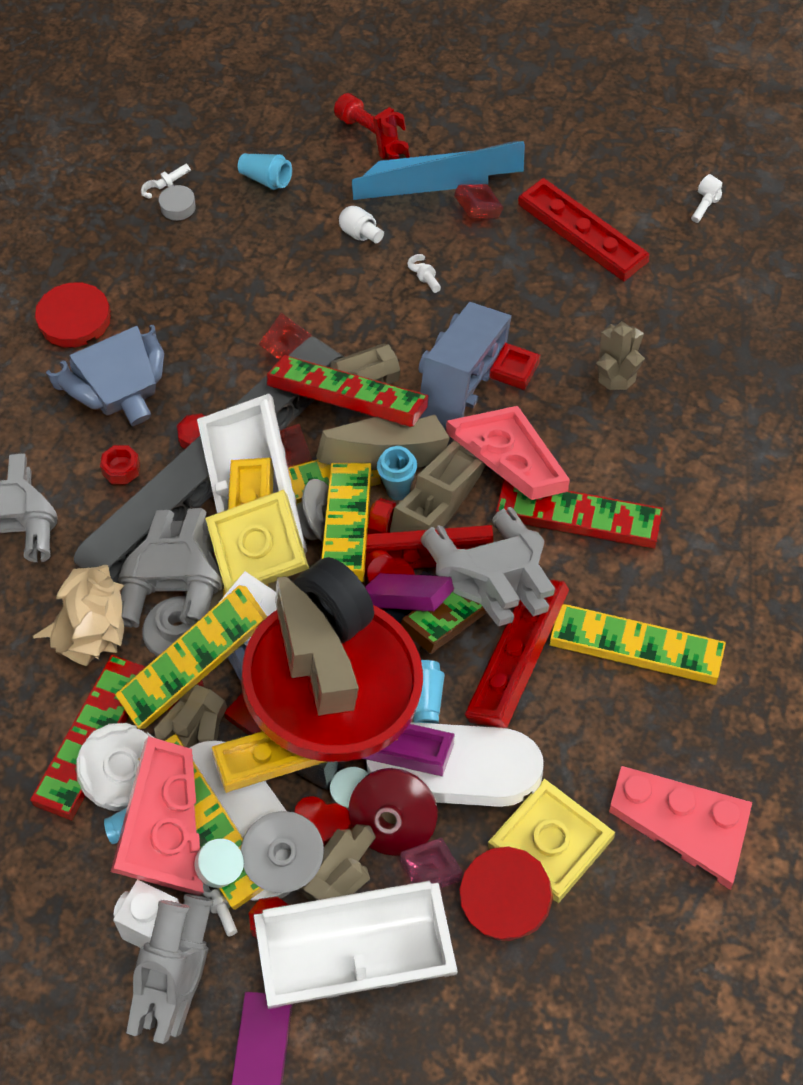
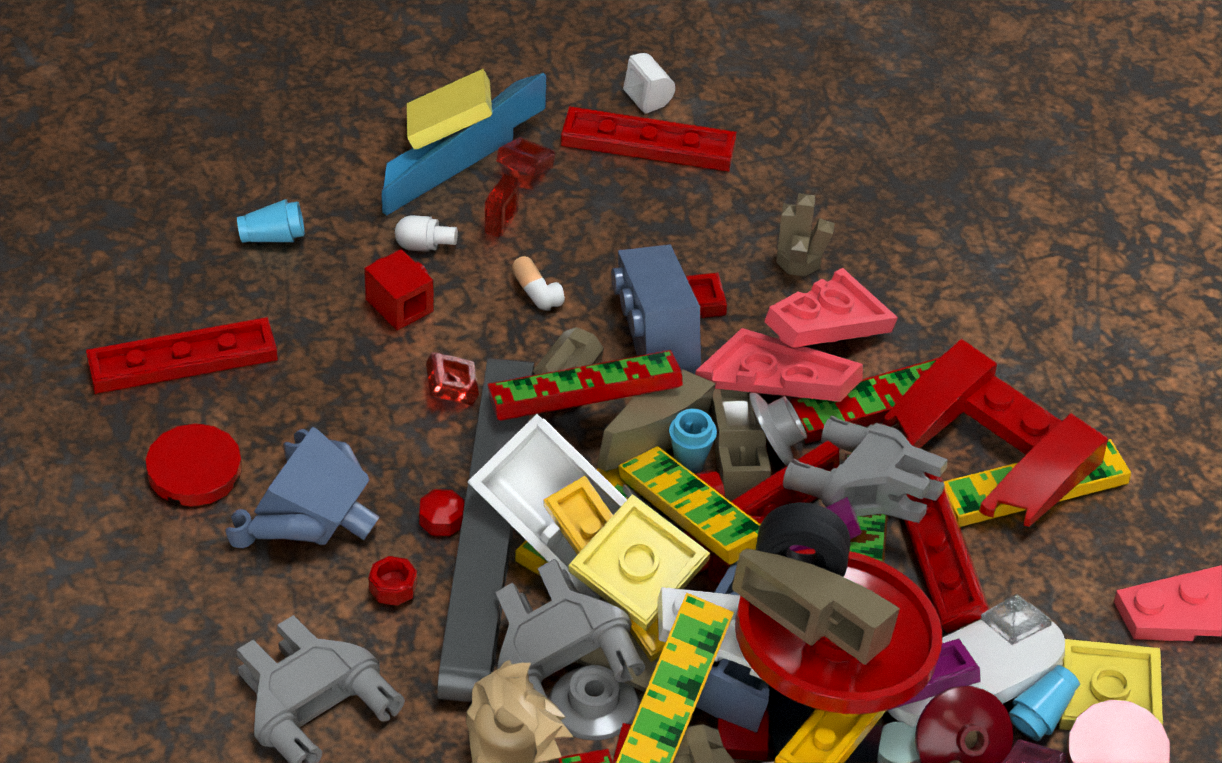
camera: 40 degrees left, 10 degrees down
white hand [141,163,191,199] -> none
light grey tile [159,185,196,220] -> none
red bar [334,93,410,160] -> none
white hand [407,254,441,293] -> none
white hand [691,174,722,223] -> none
none -> red tile [86,317,278,394]
none -> red brick [364,249,434,331]
none -> light yellow tile [407,69,492,150]
none -> clear red tile [485,174,519,237]
none -> white arm [512,256,565,311]
none -> white brick [623,53,675,114]
none -> light grey piece [750,393,807,466]
none -> coral wing [764,268,898,348]
none -> red wedge [883,339,1108,527]
none -> clear slope [981,594,1052,645]
none -> medium azure cone [1008,665,1080,741]

